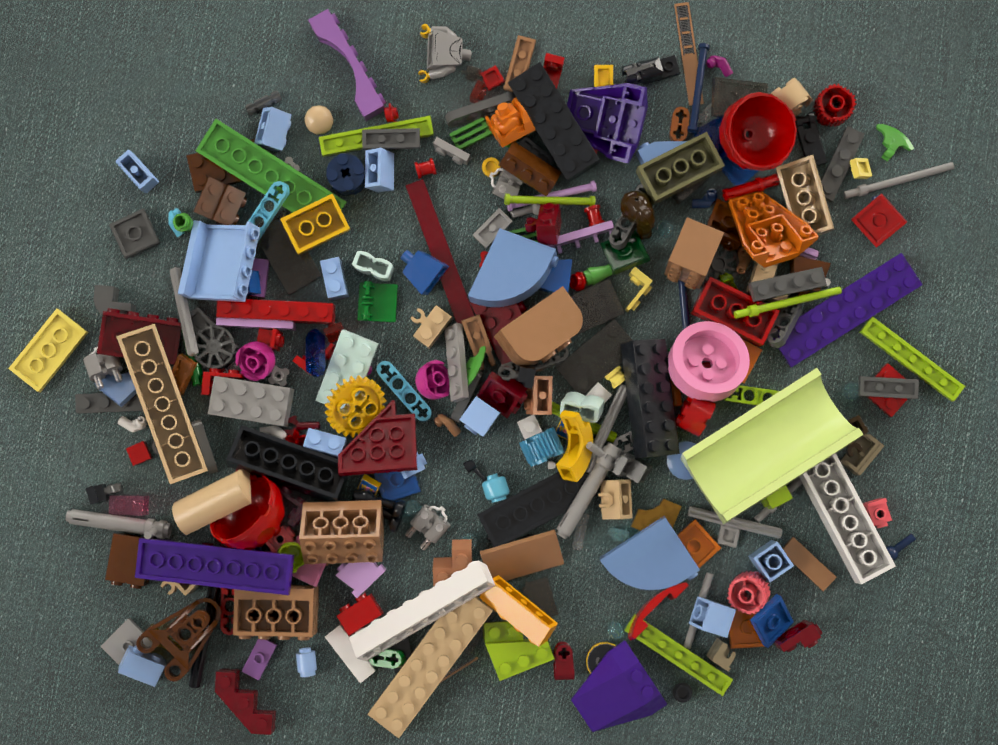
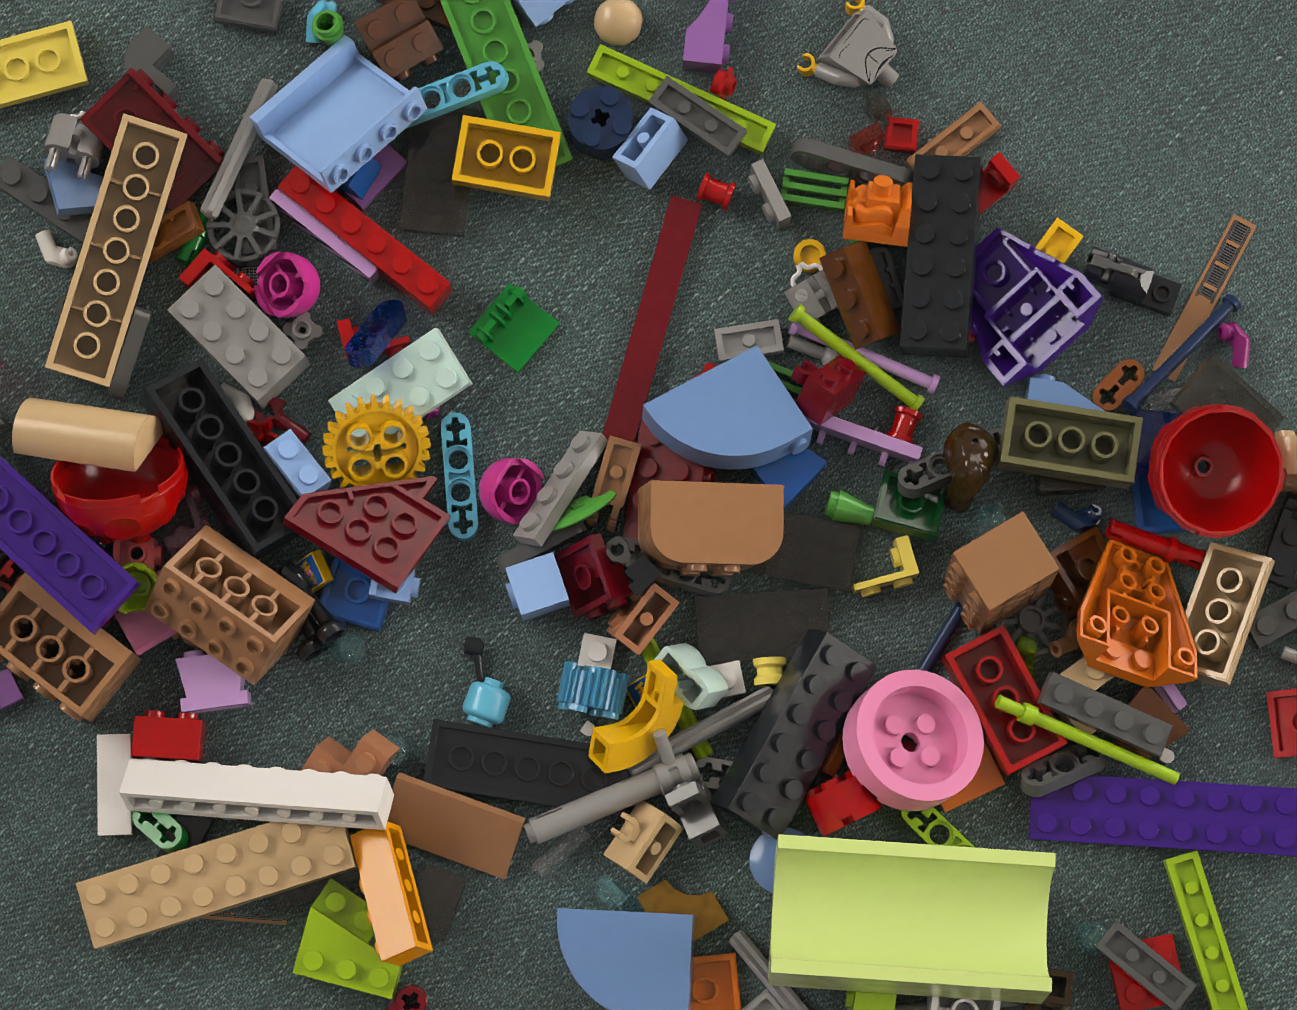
camera: 30 degrees right, 5 degrees down
red tile [126,441,152,466] -> none
red bracket [257,328,285,351] -> none
light blue brick [296,647,317,677] -> none
light blue brick [320,257,349,301] -> none
clear red plate [323,322,345,343] -> none
light aqua brick [352,251,395,281] -> none
blue torso [401,250,449,295] -> none
light grey piece [405,504,450,550] -> none
tan brick [411,305,452,349] -> none
medium nougat arm [434,414,461,437] -> none
red plate [569,272,586,291] -> none

